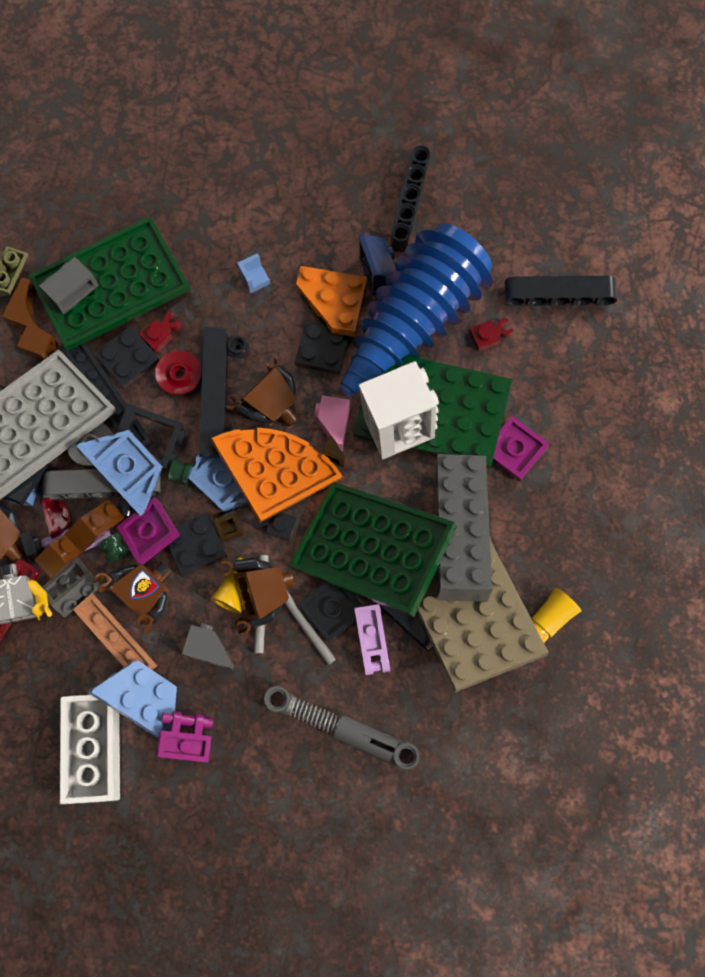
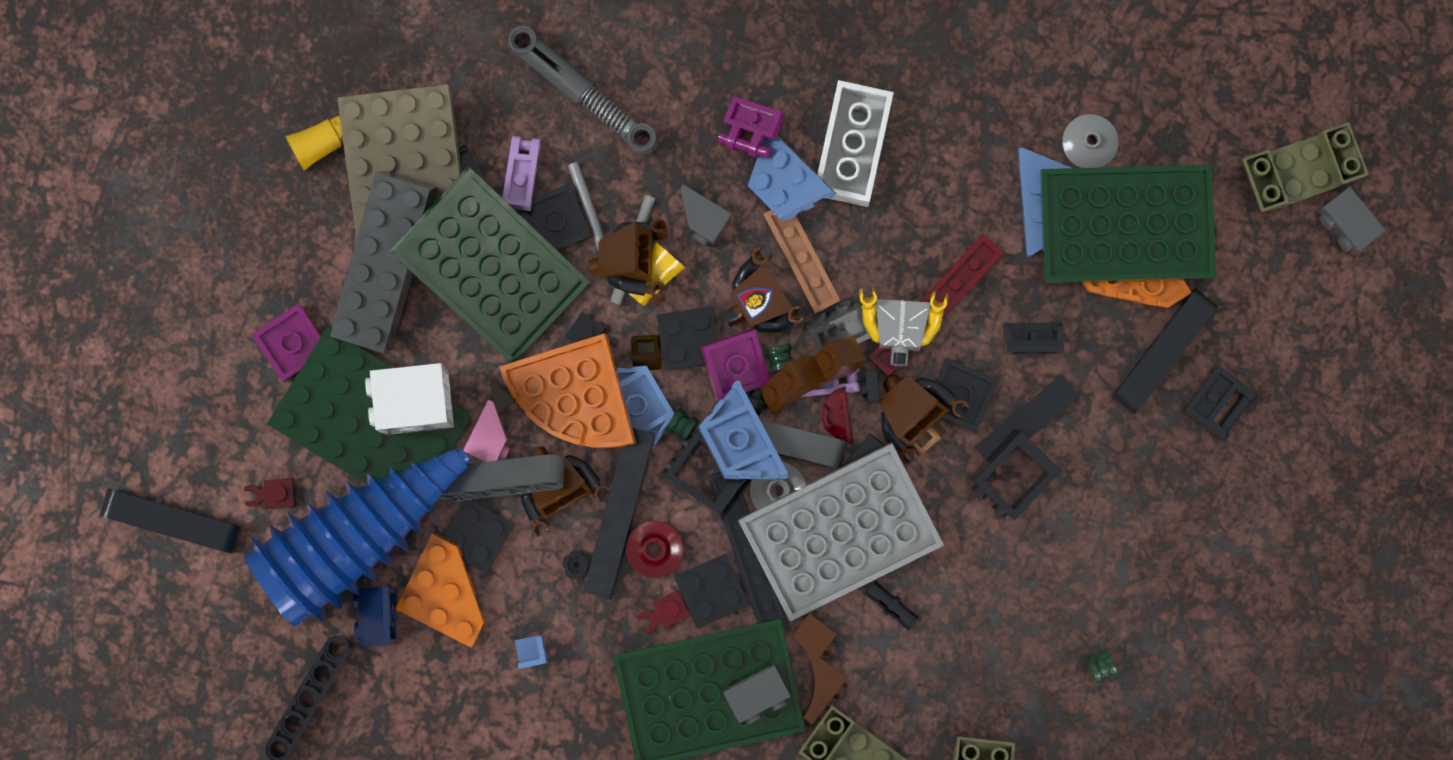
camera: 165 degrees left, 10 degrees up
none -> dark grey beam [437,455,564,502]

